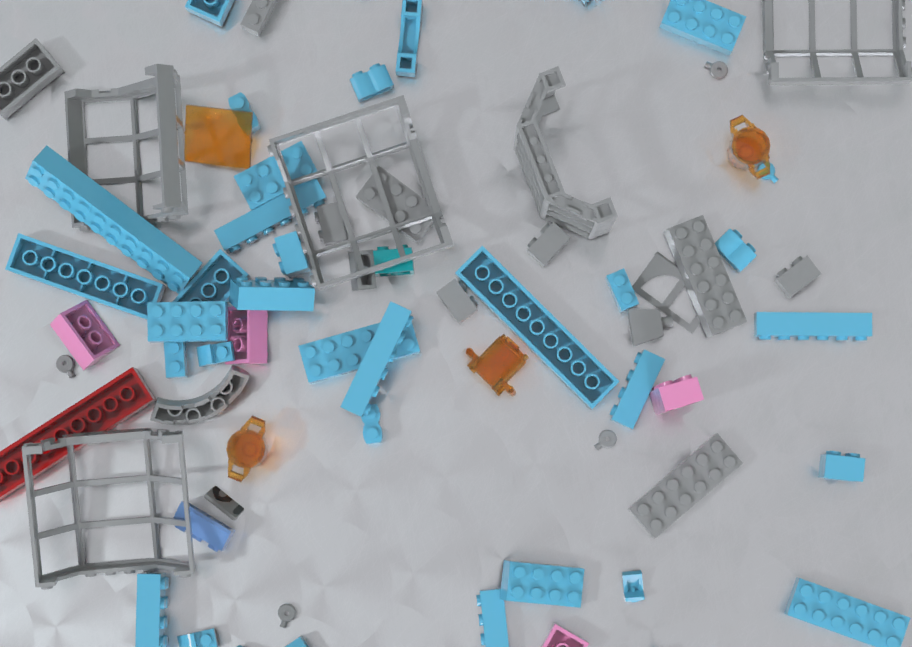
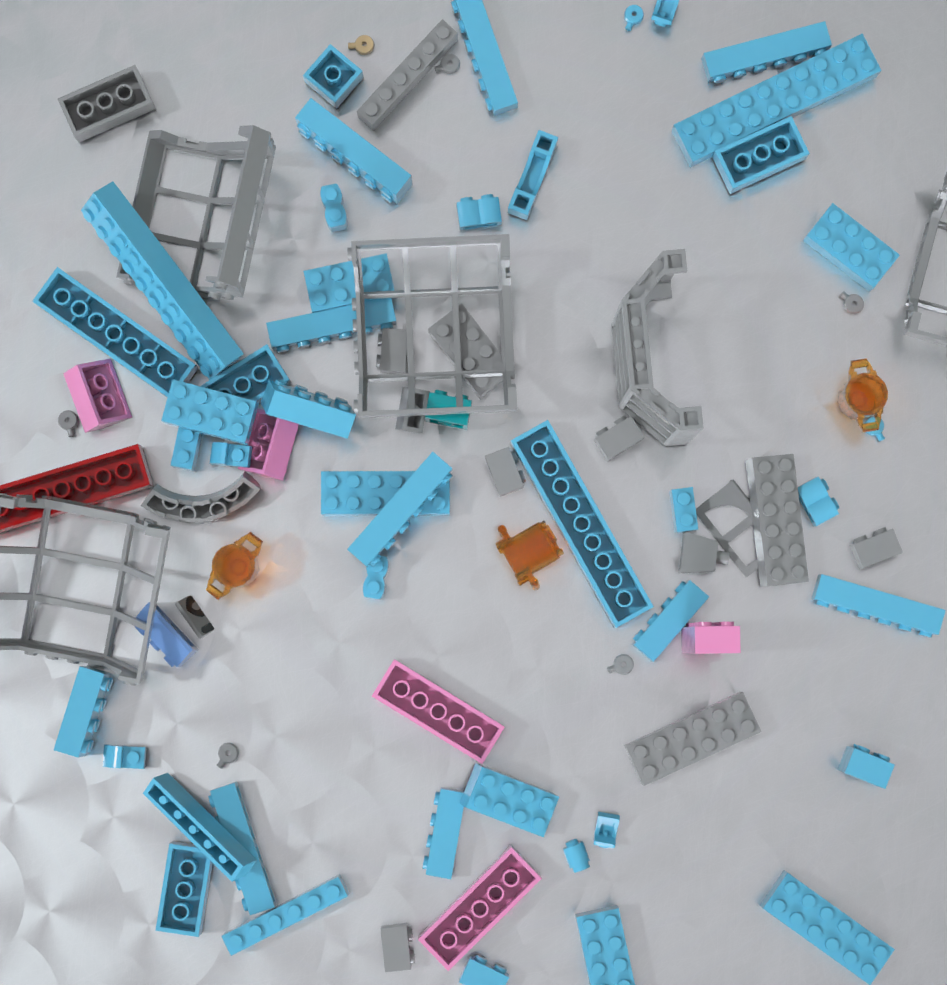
camera: 10 degrees right, 0 degrees up
clear orange piece [184,104,253,169] -> none
medium azure brick [272,231,311,278] -> none
none -> medium azure brick [295,98,413,204]
none -> bright pink brick [372,659,505,764]
none -> medium azure brick [563,839,590,873]

